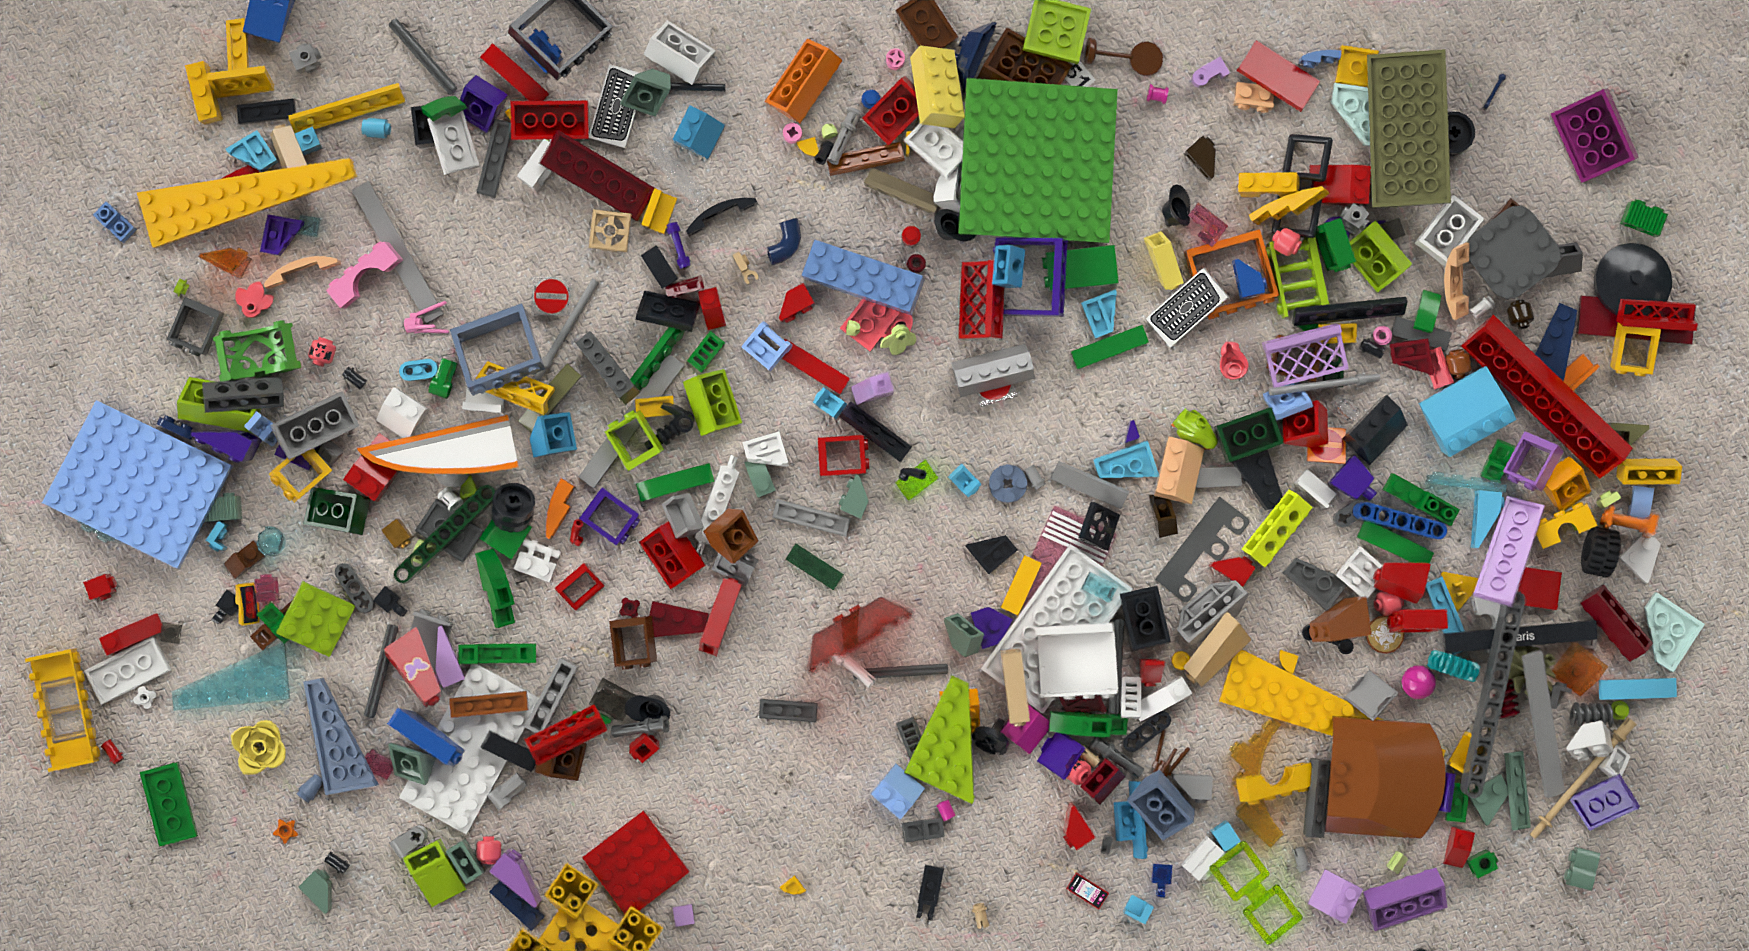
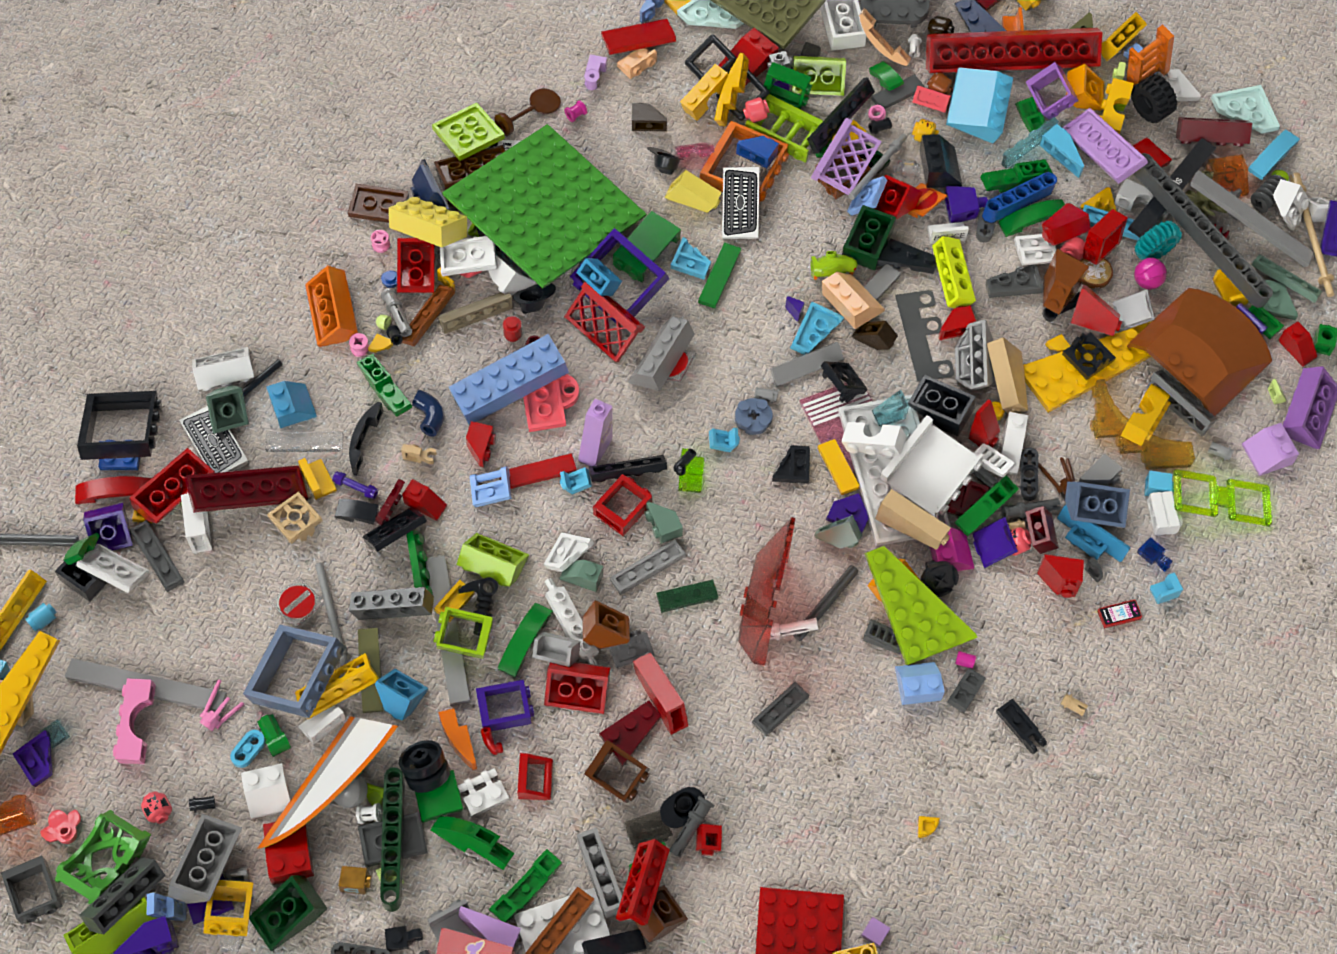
camera: 45 degrees left, 25 degrees down
light nougat slope [264,256,341,289] -> none
dark red plate [619,598,640,618] -> none
green slope [687,331,726,373] -> none
yellowish green hinge [846,320,861,336] -> none
yellowish green plate [880,324,916,355] -> none
coral hair [1220,341,1249,380] -> none
dark red wing [1390,338,1434,375] -> none
none -> green slope [357,353,412,417]
none -> white arch [841,422,906,456]
none -> yellow head [911,119,939,142]
none -> black piece [1062,332,1116,380]
none -> red slope [1071,285,1122,336]

